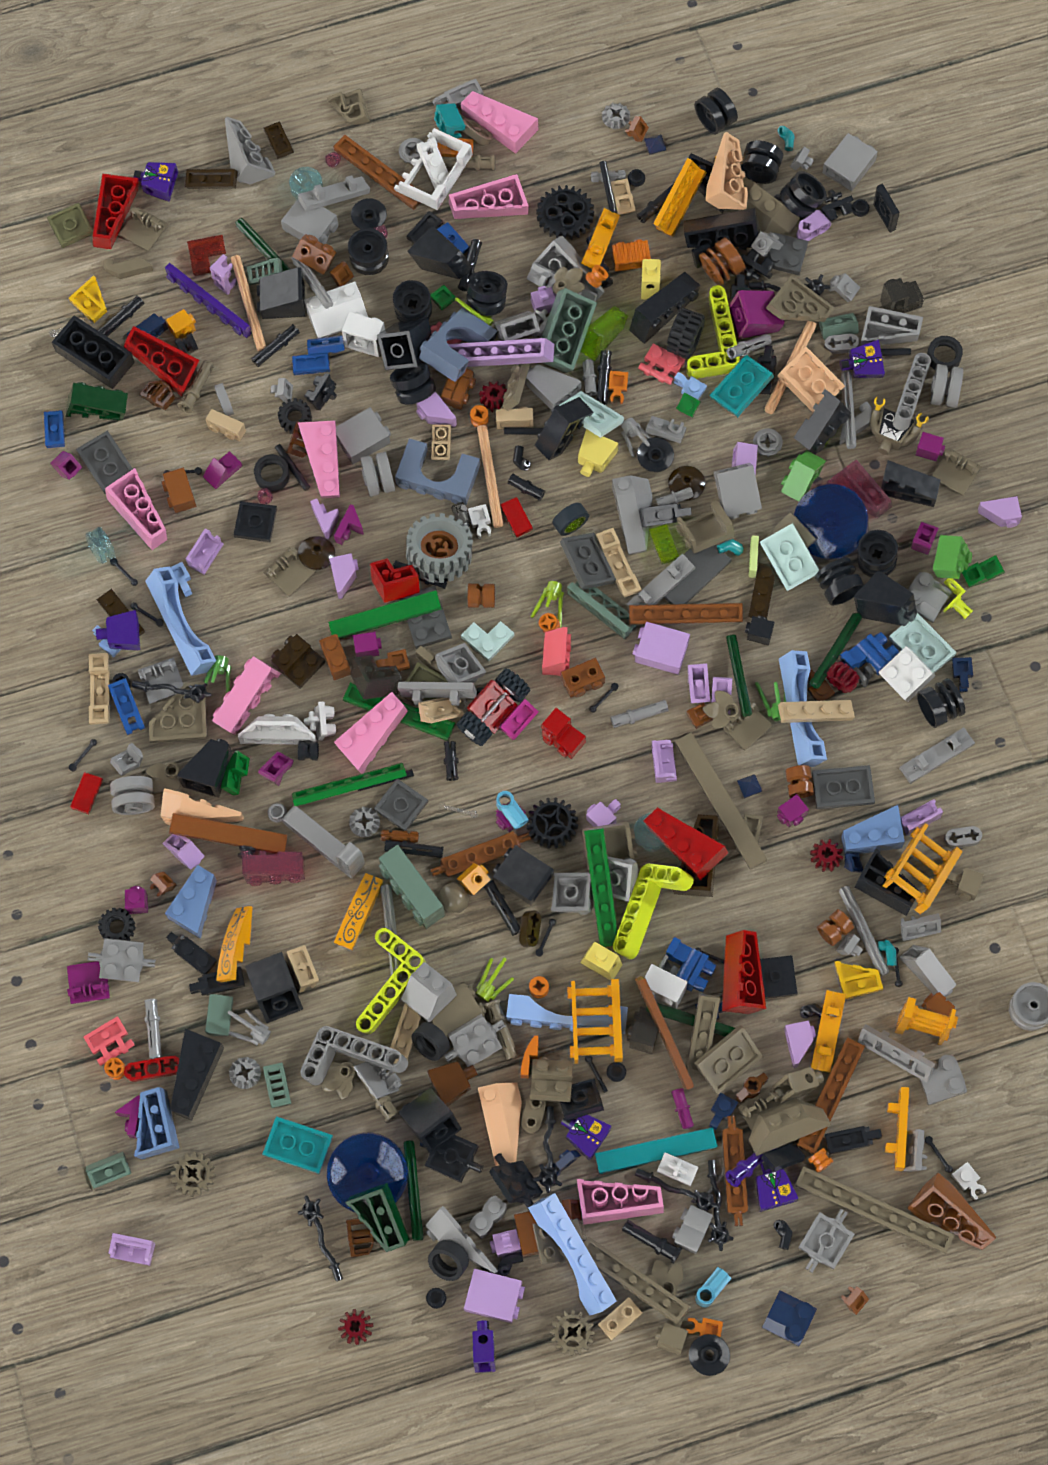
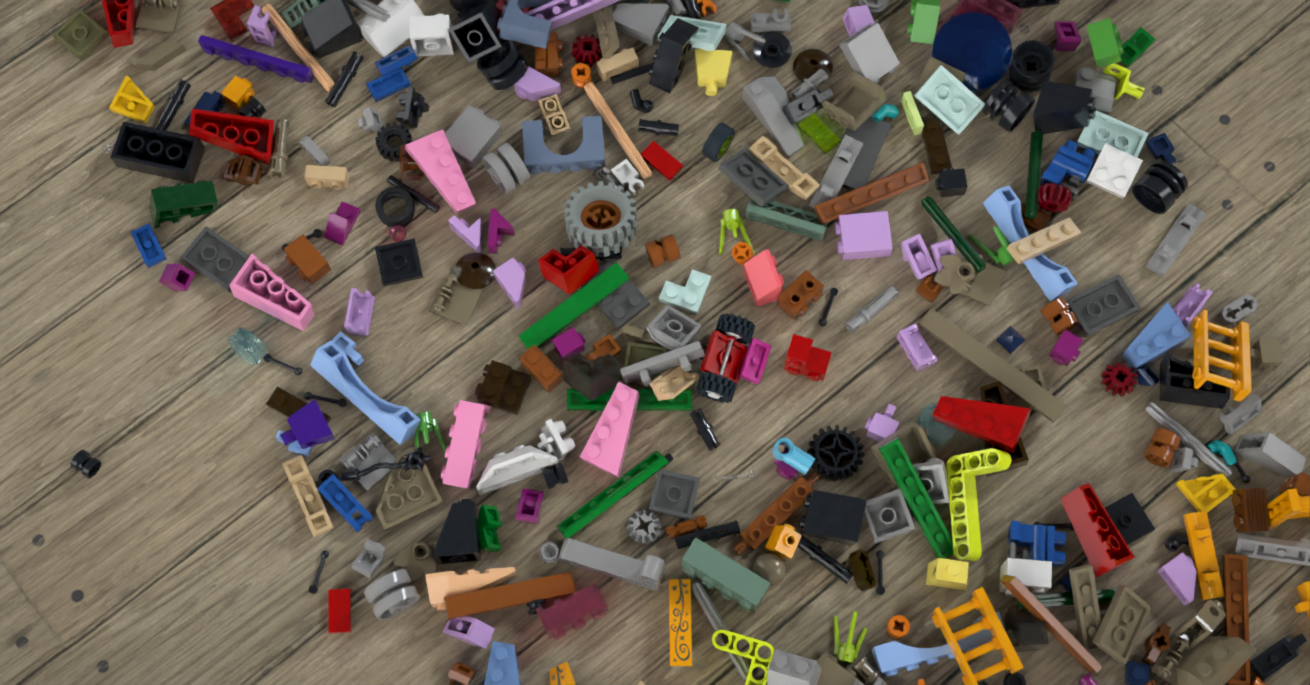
camera: 25 degrees left, 0 degrees up
none -> reddish brown brick [1232,488,1270,533]

